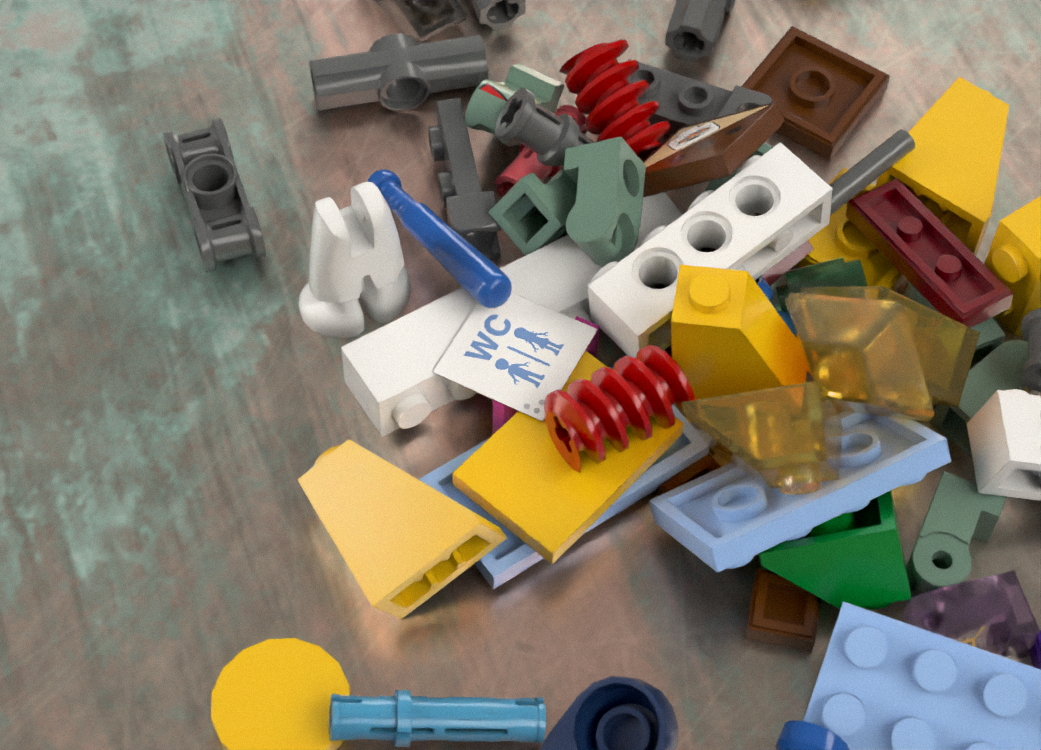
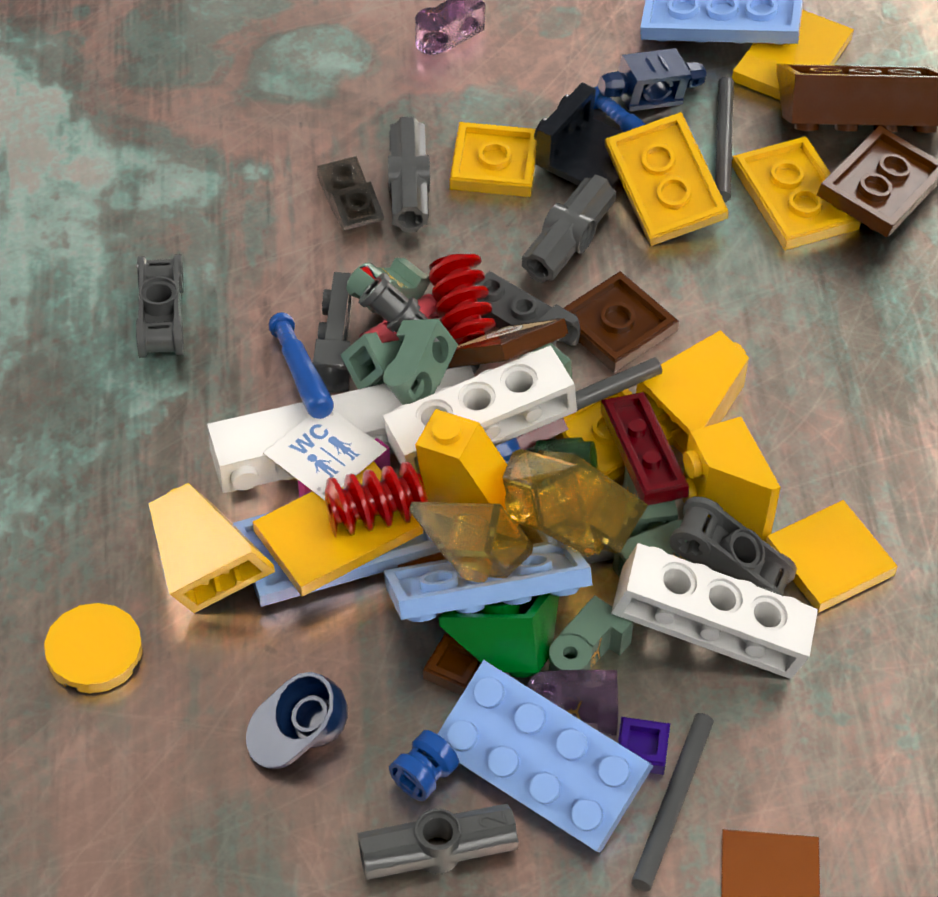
camera: 15 degrees right, 5 degrees down
white piece [299,182,411,338] -> none
dark grey piece [309,34,488,111] -> none
dark azure pin [329,690,546,747] -> none

